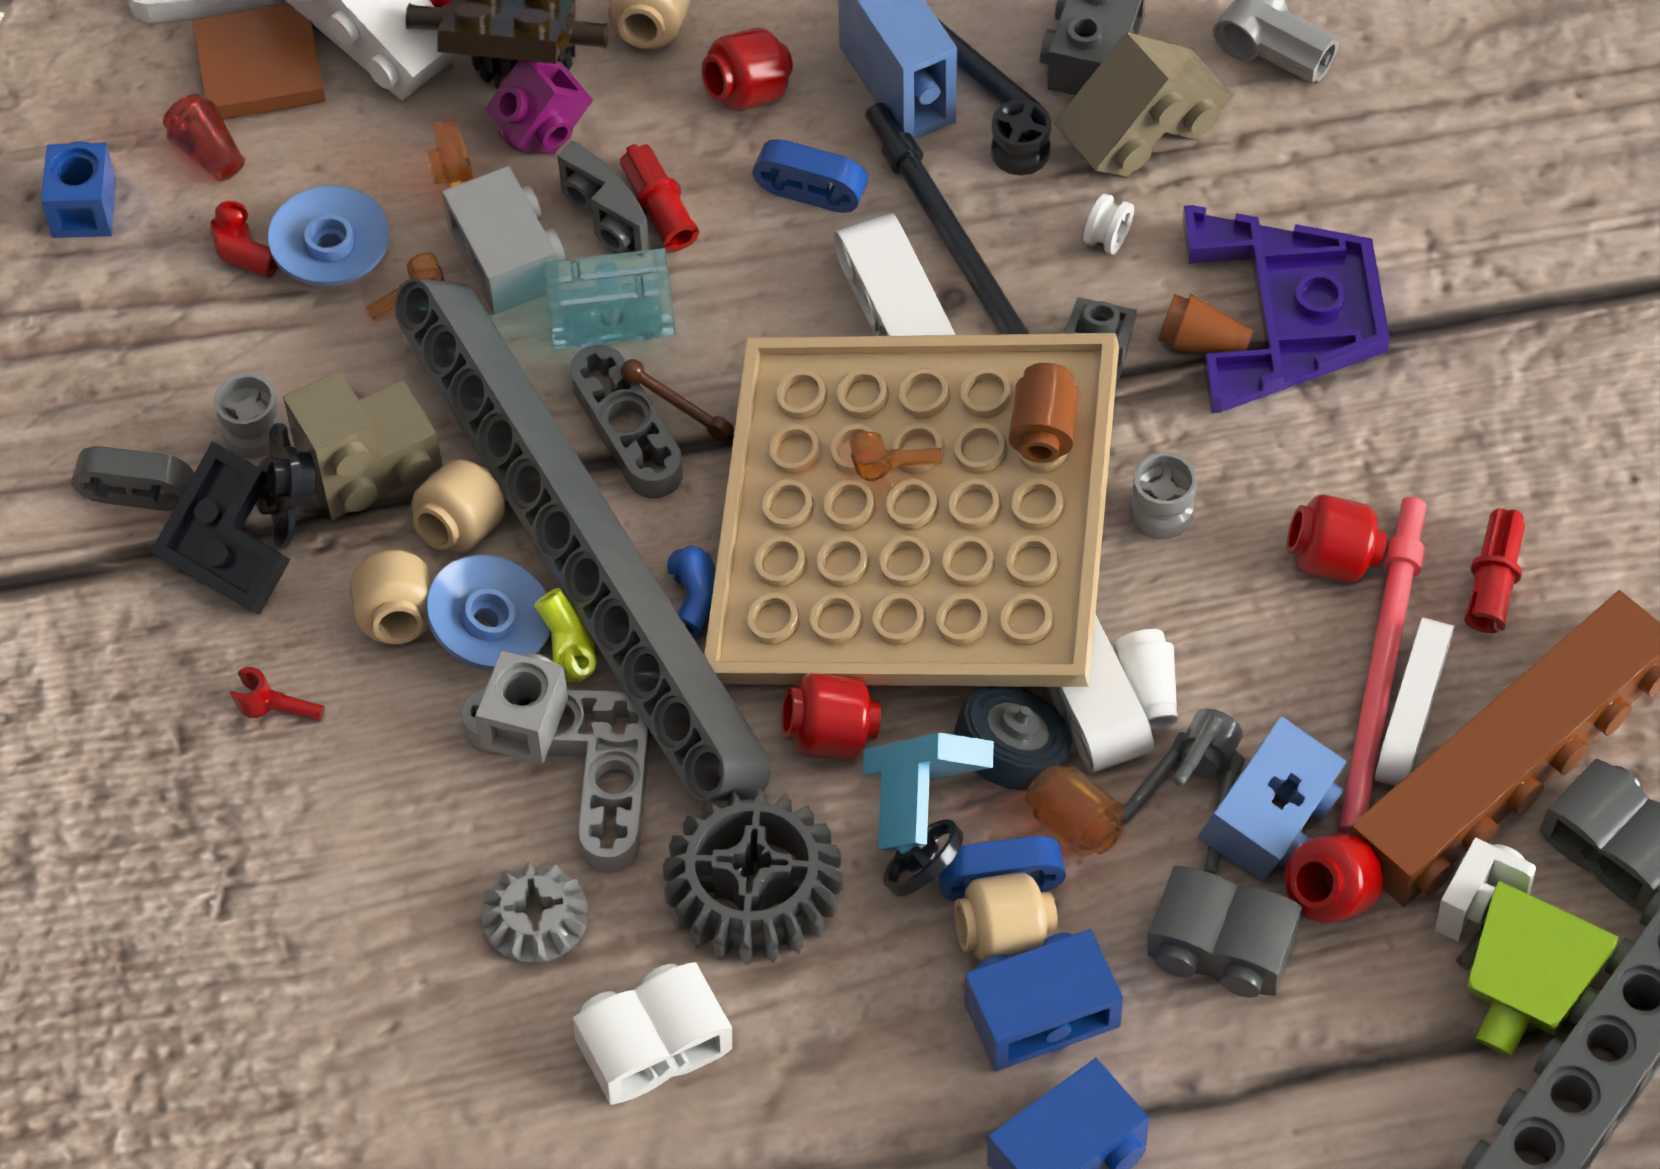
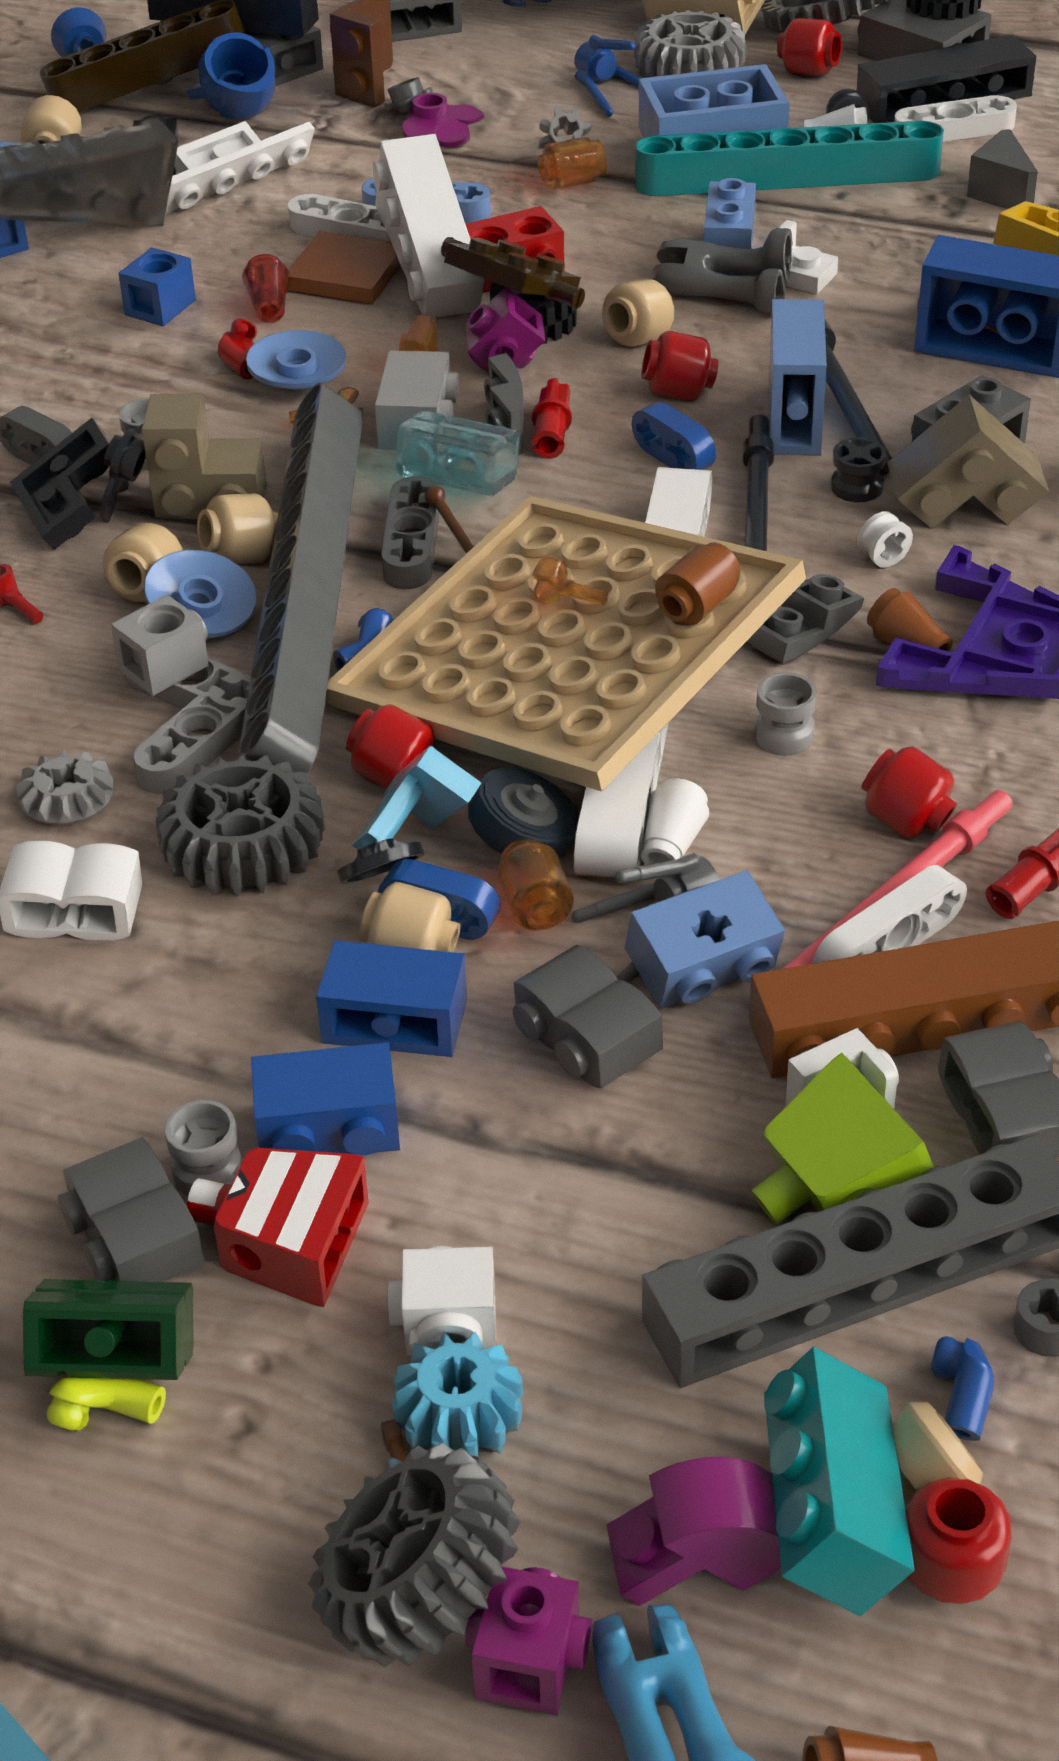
camera: 30 degrees right, 15 degrees down
neon yellow arm [534,588,597,683] -> none
red head [1284,833,1384,924] -> none

